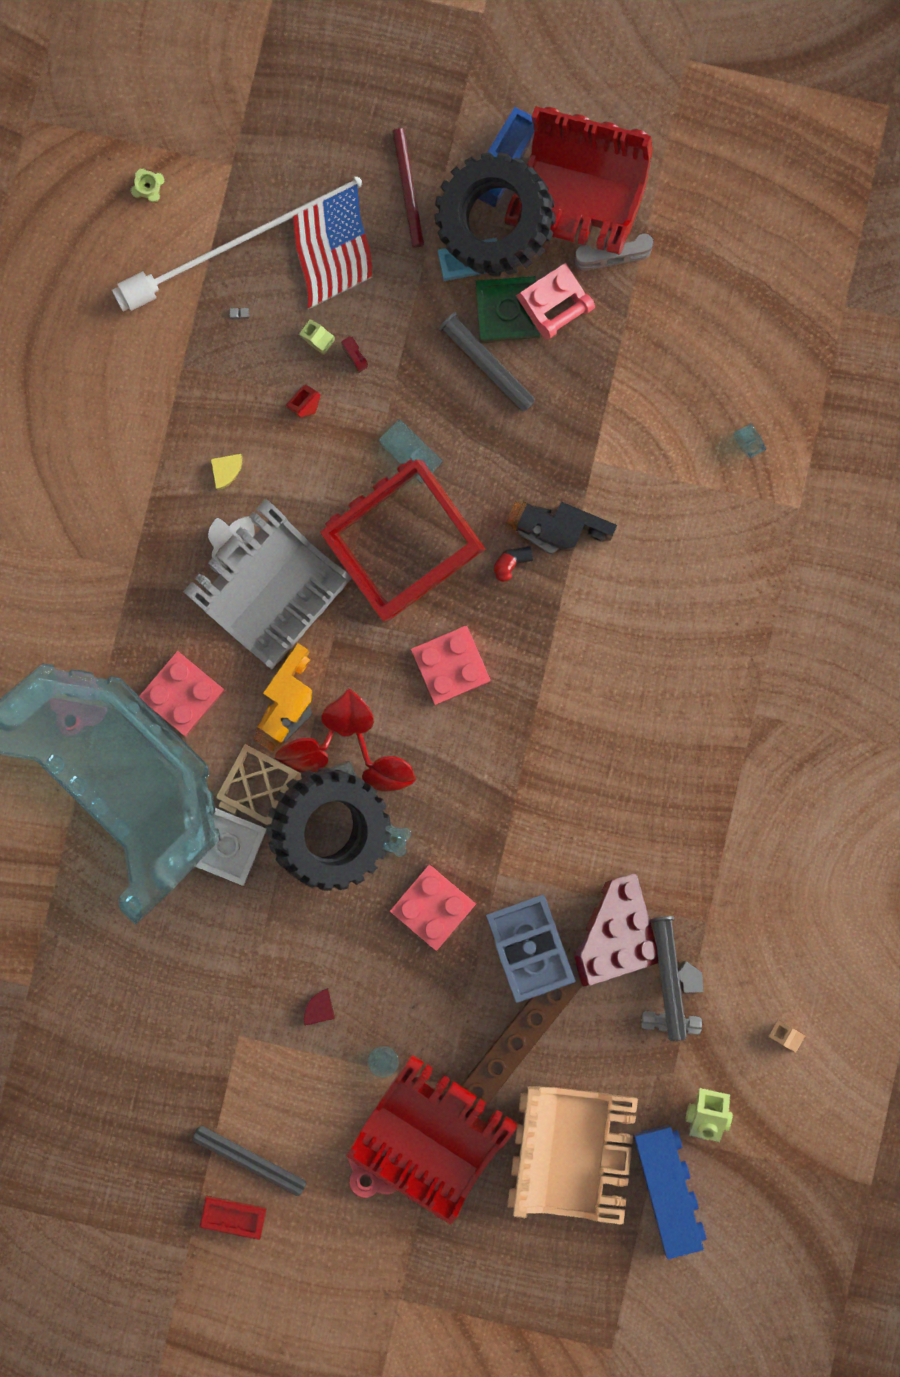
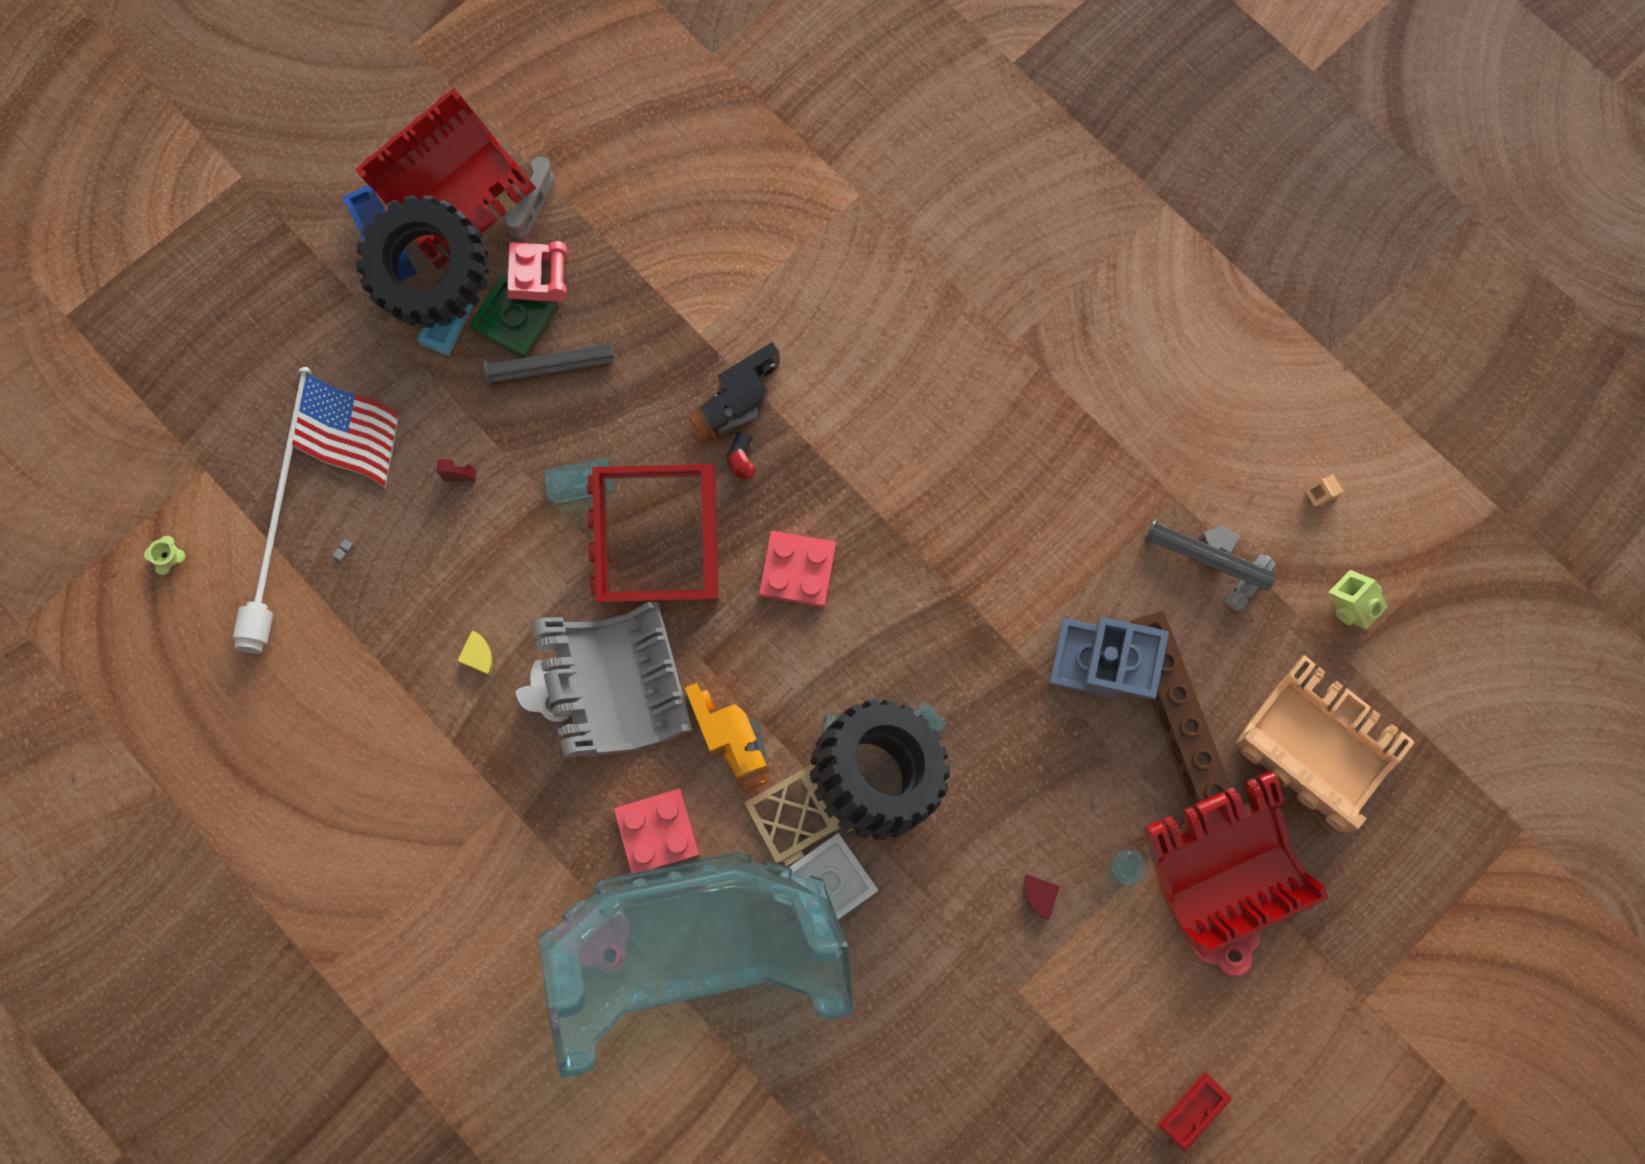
camera: 60 degrees left, 10 degrees down
dark grey axle [192,1126,306,1196] -> none
red plant [275,688,416,791] -> none
red slope [285,384,321,417] -> none
yellowish green piece [299,320,335,355] -> none
coral plate [390,864,476,951] -> none
dark red bar [393,128,424,248] -> none
plate [574,873,659,987] -> none
blue brick [633,1124,707,1260] -> none
clear light blue piece [733,423,766,458] -> none

